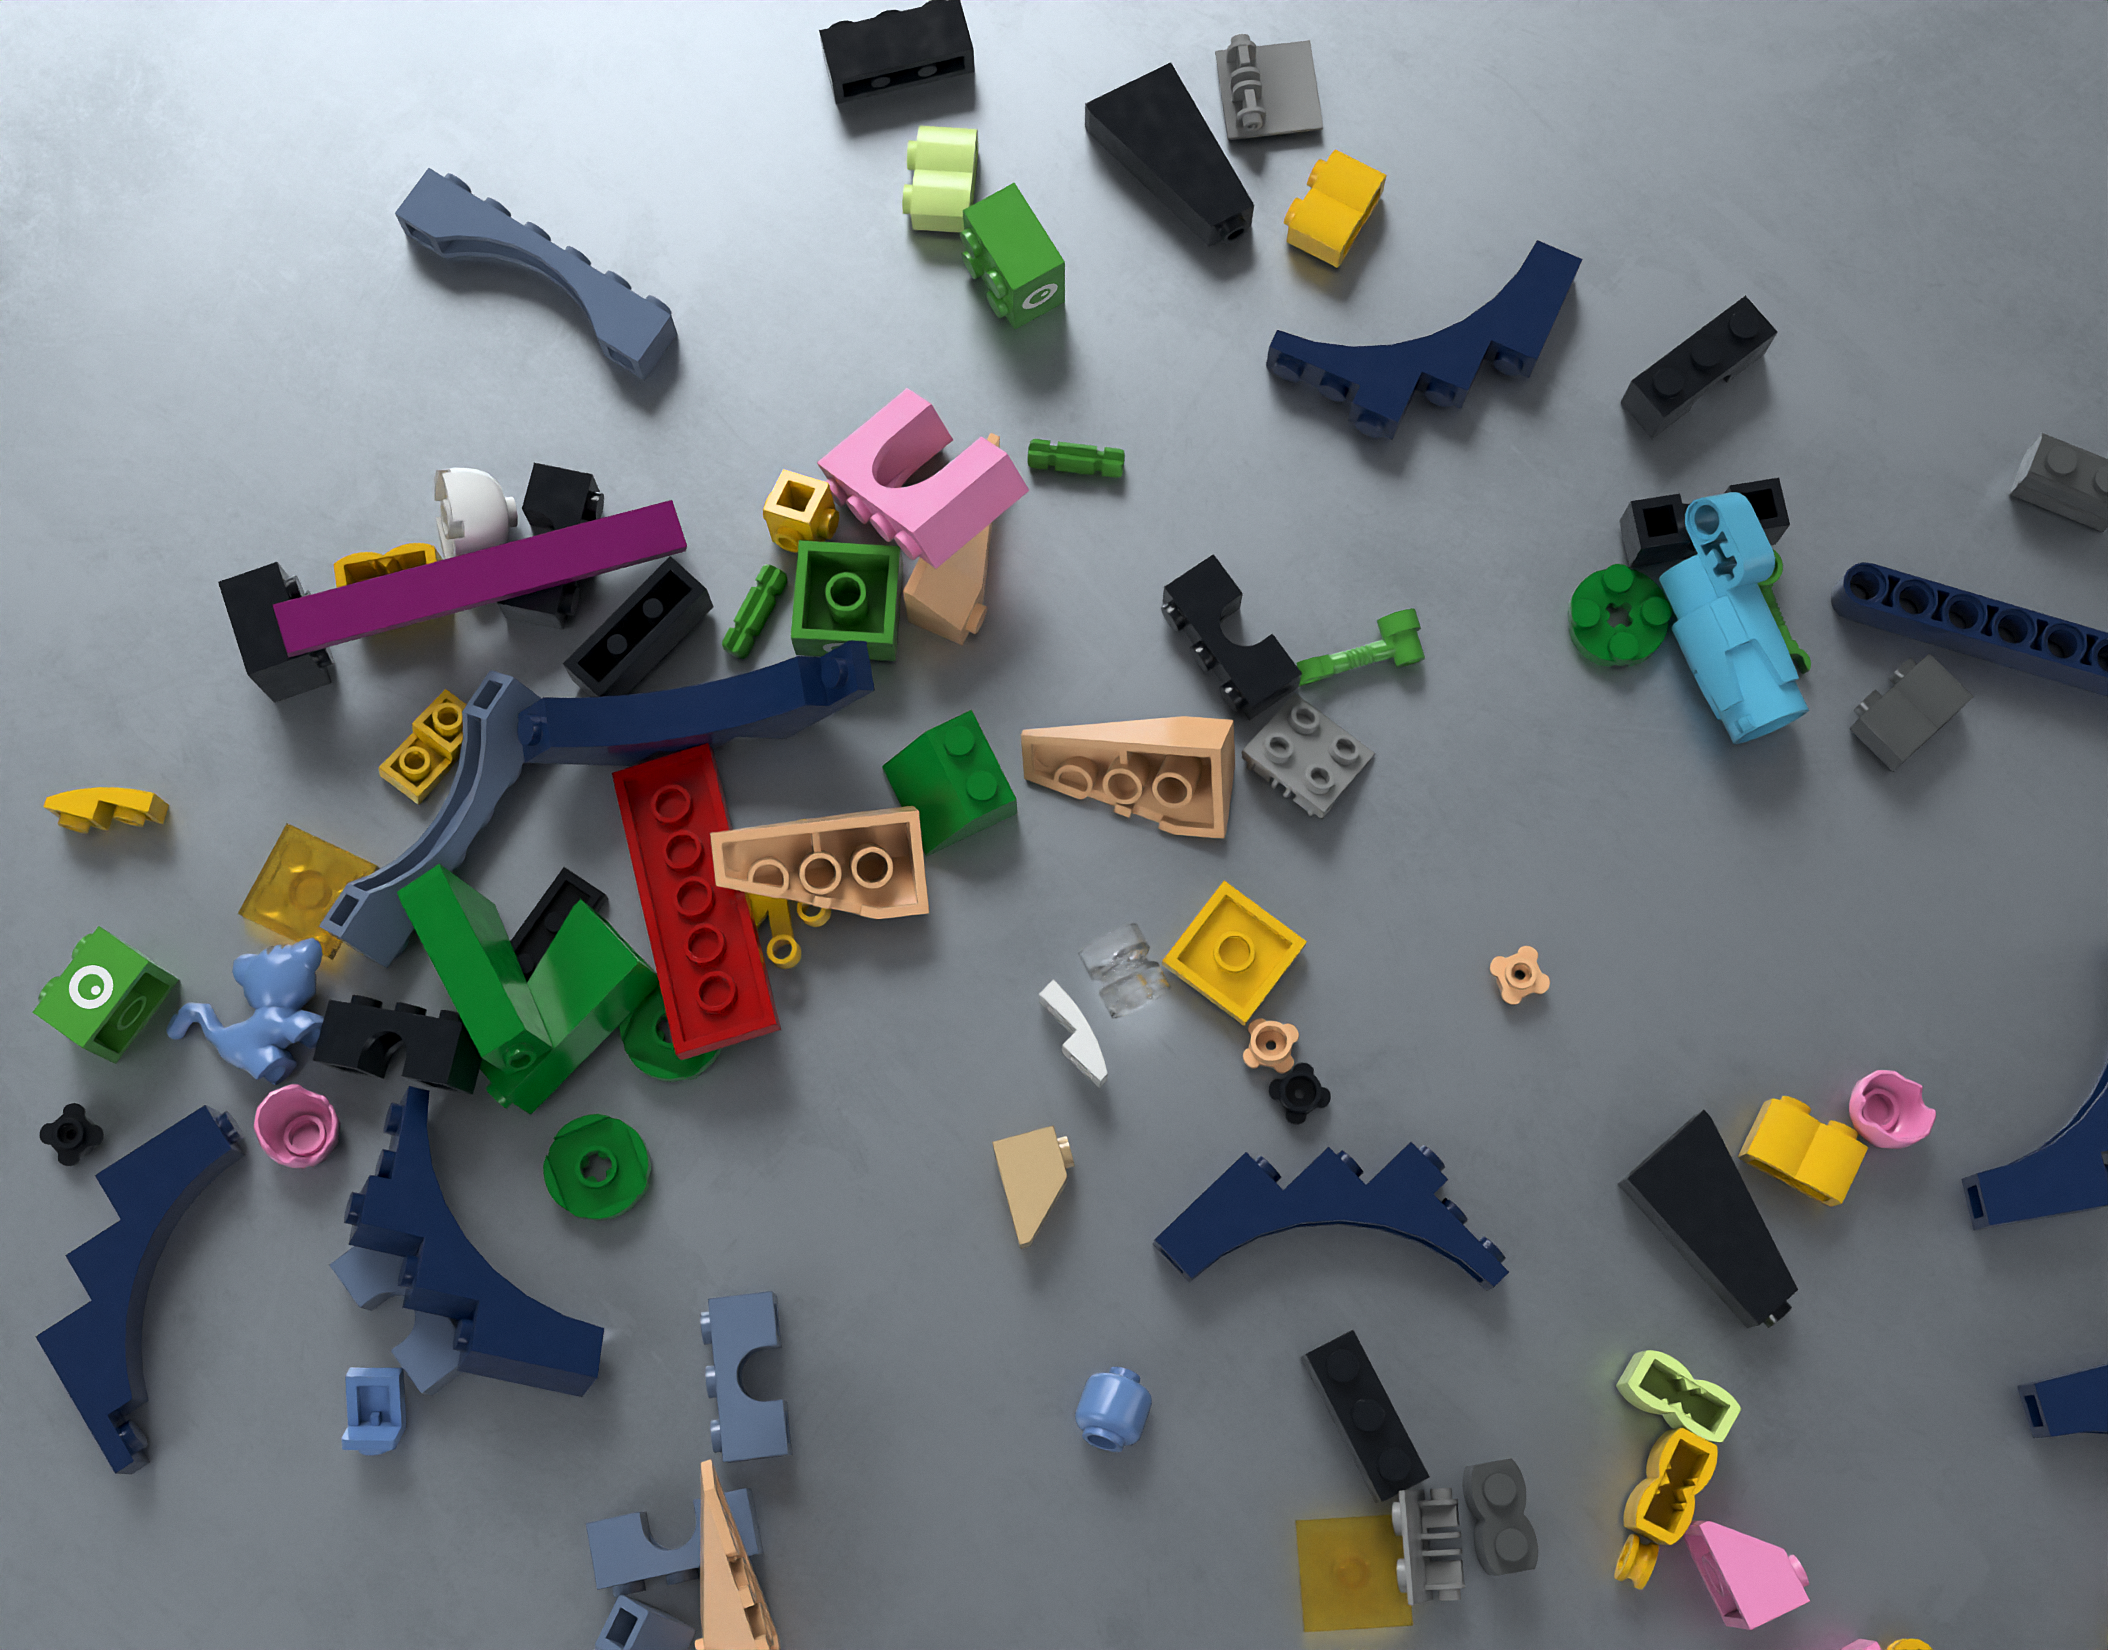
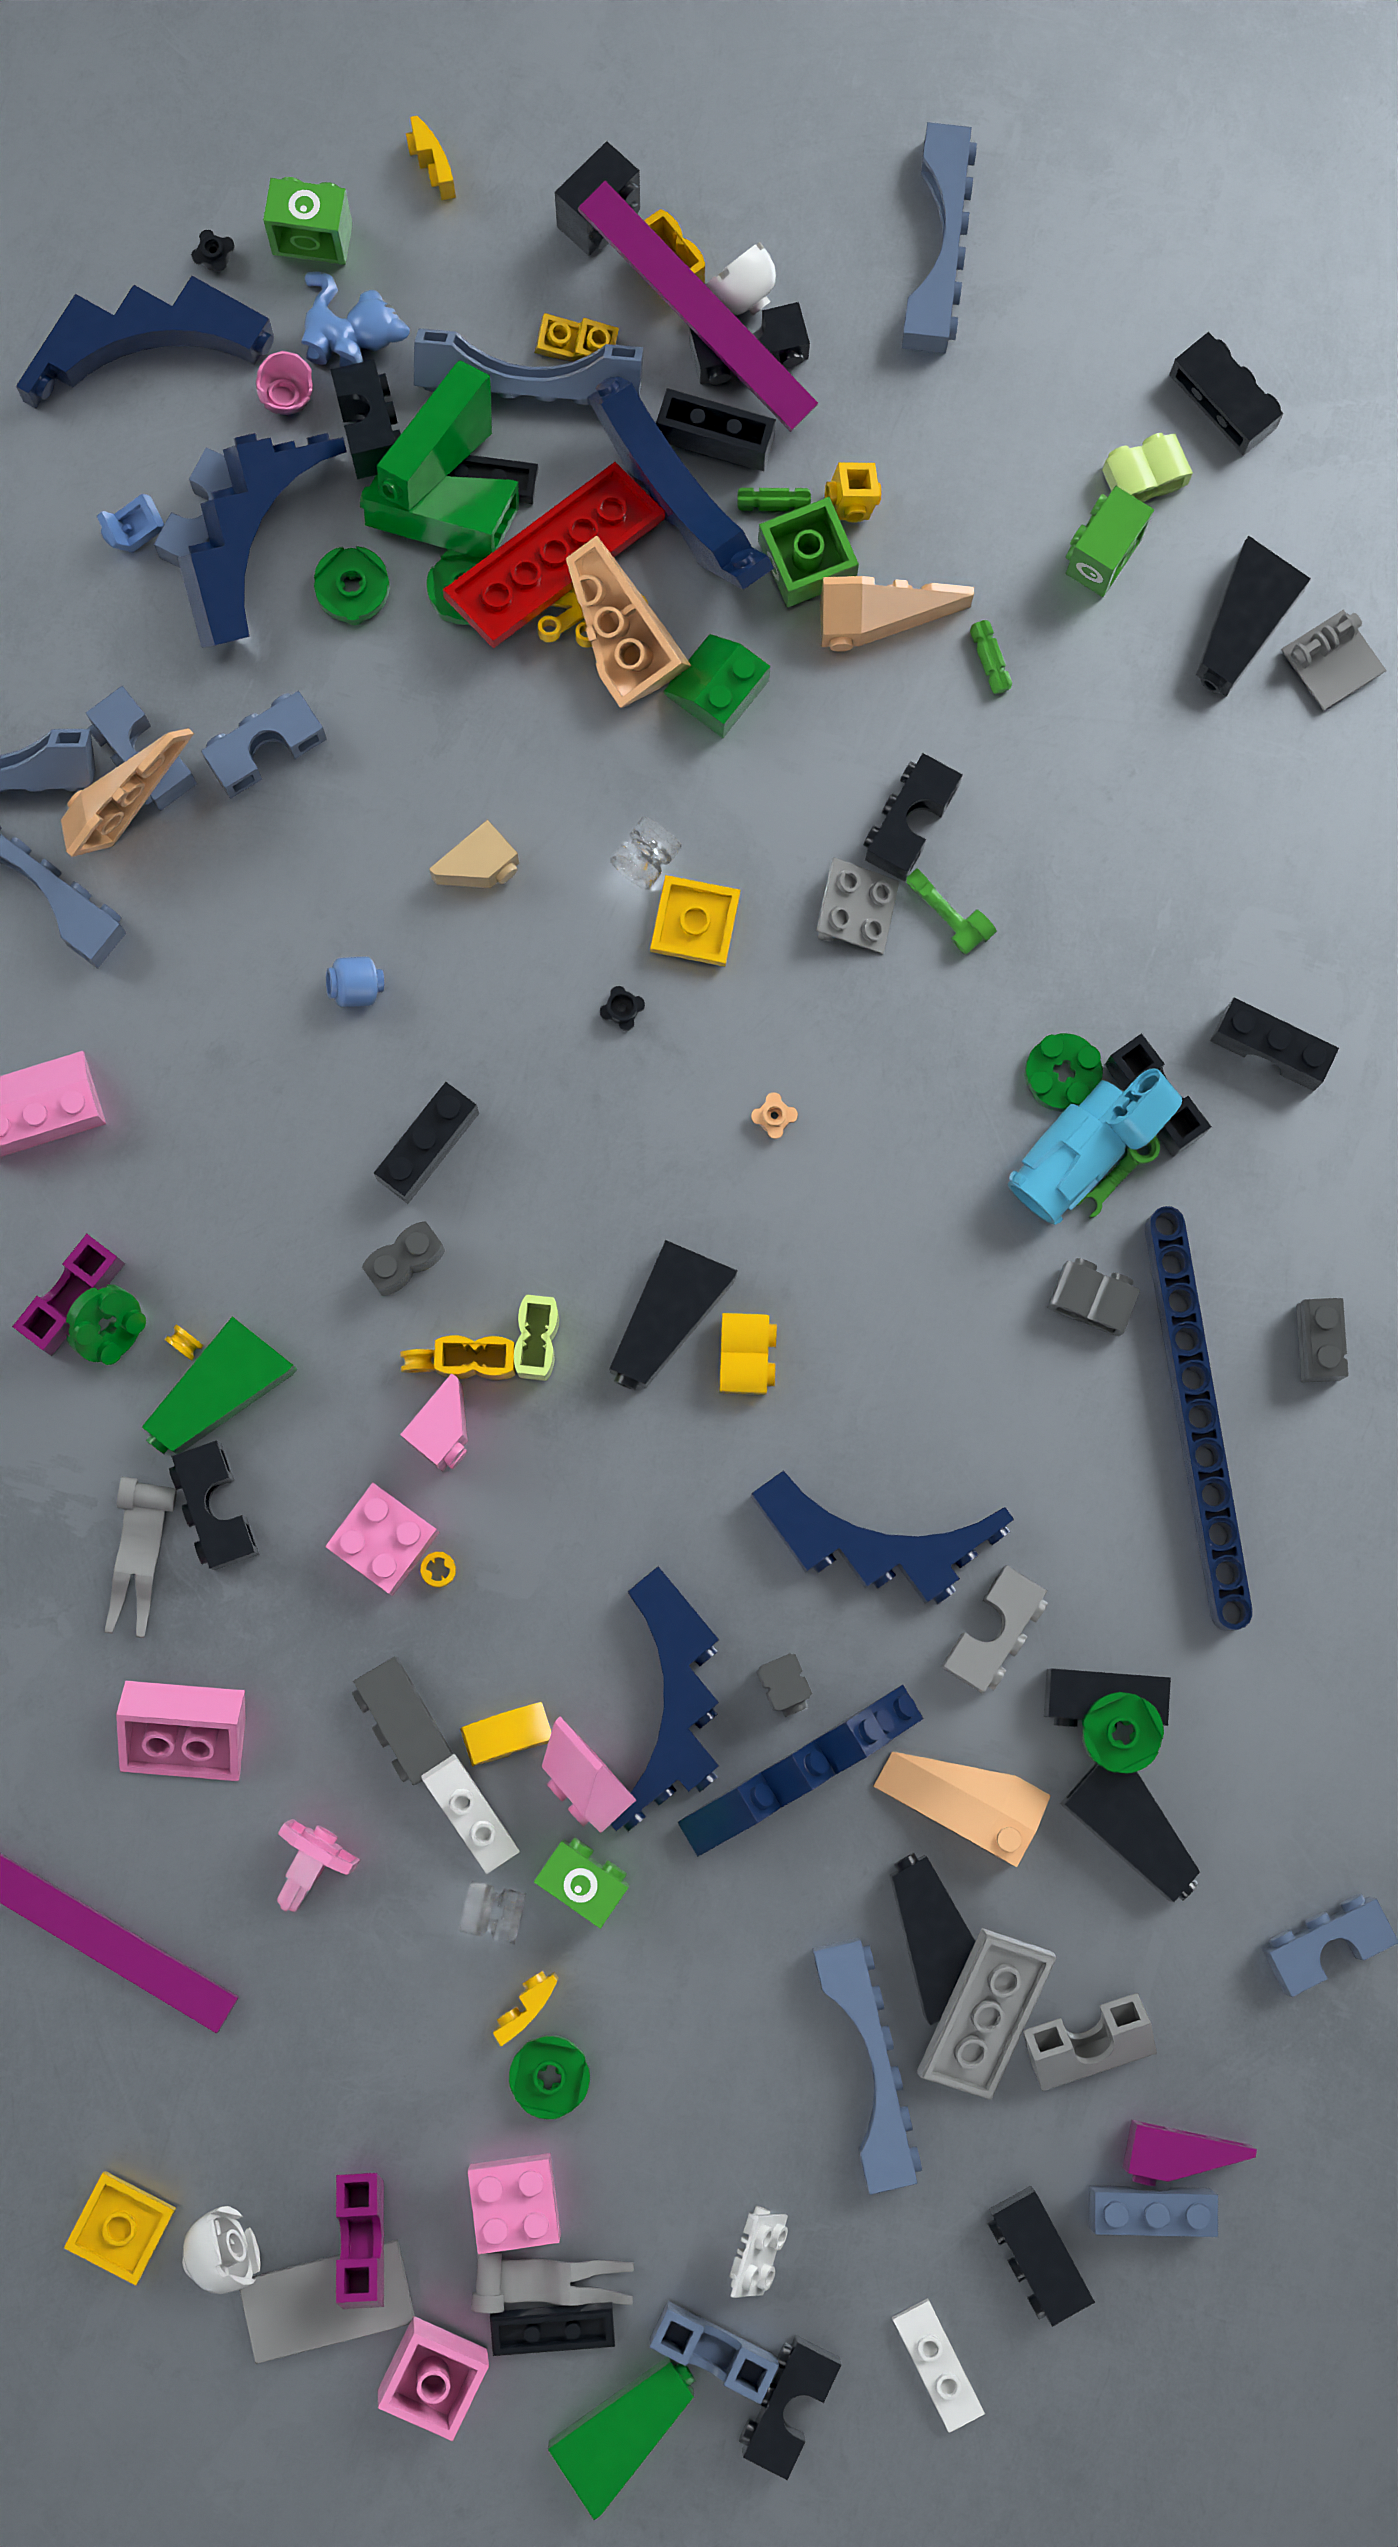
camera: 60 degrees right, 5 degrees up
clear yellow plate [238,823,380,960] -> none
bright pink arch [817,388,1029,569] -> none
light nougat wedge [1021,716,1235,839] -> none
white slope [1039,979,1108,1088] -> none
dark blue arch [1153,1142,1509,1291] -> none
light nougat plate [1243,1018,1299,1074] -> none
dark blue arch [1266,240,1583,440] -> none
yellow brick [1283,149,1387,268] -> none
clear yellow plate [1294,1515,1413,1632] -> none
light grey hinge [1392,1488,1466,1605] -> none
bright pink hair [1849,1070,1936,1149] -> none

